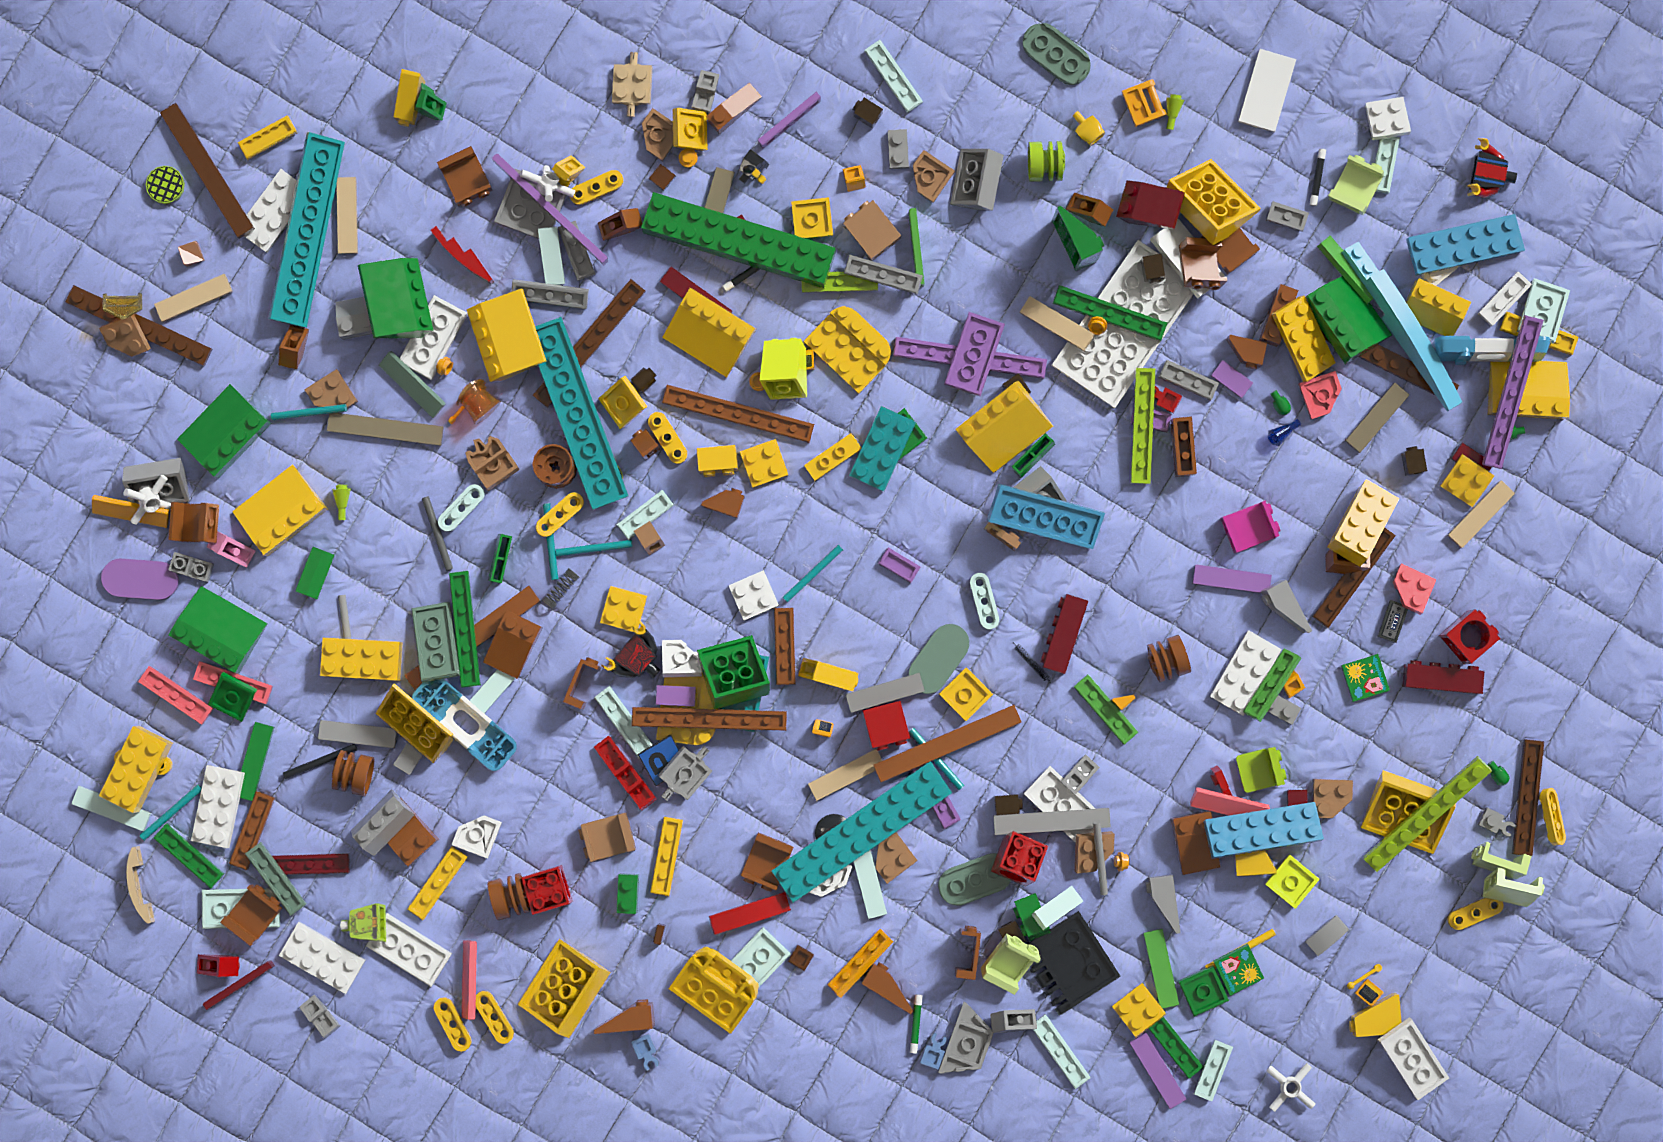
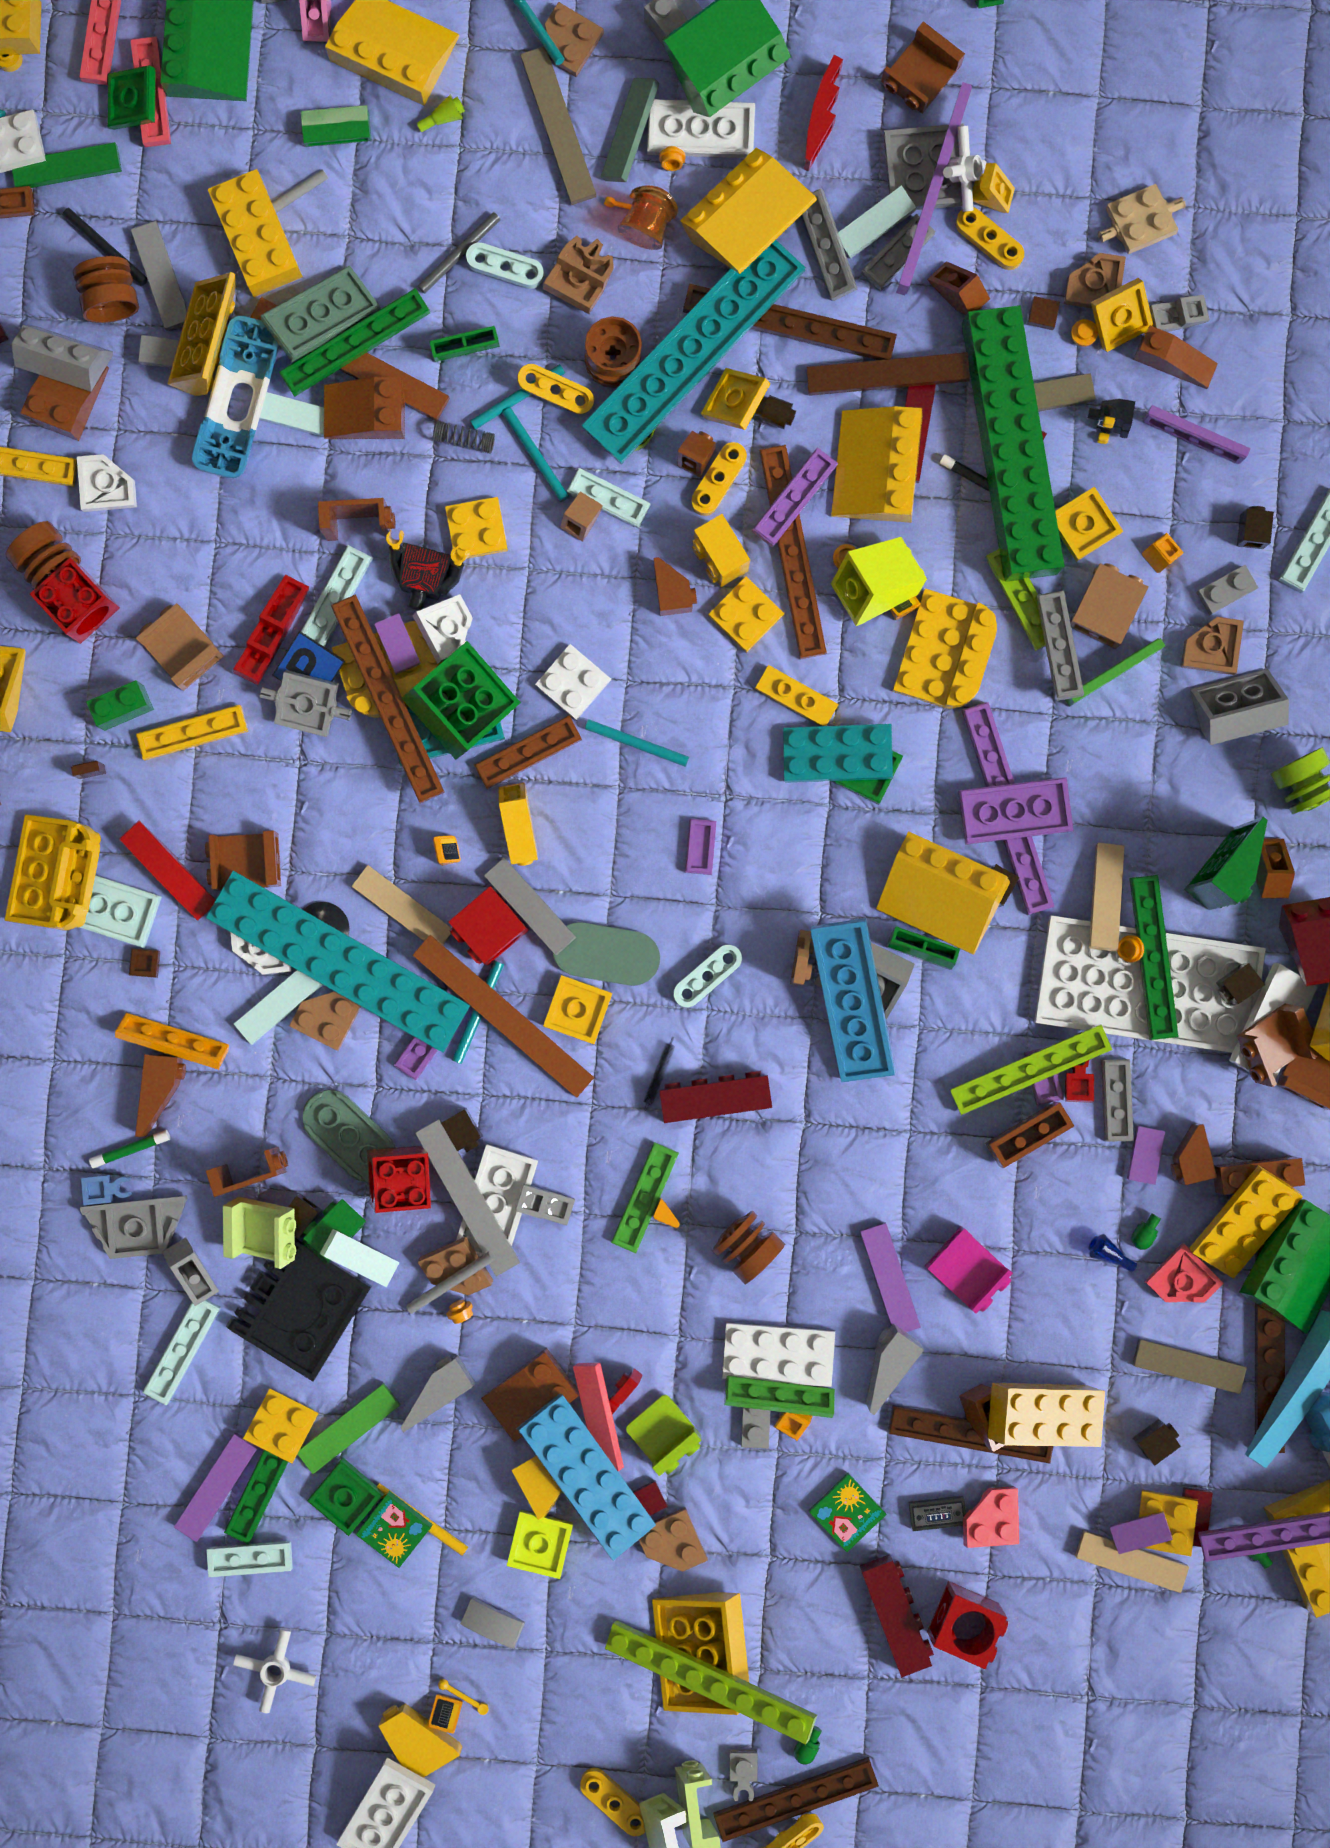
camera: 60 degrees right, 0 degrees up
none -> medium lavender tile [752,447,838,548]
none -> reddish brown tile [807,352,970,396]
none -> medium lavender tile [1110,1511,1173,1554]

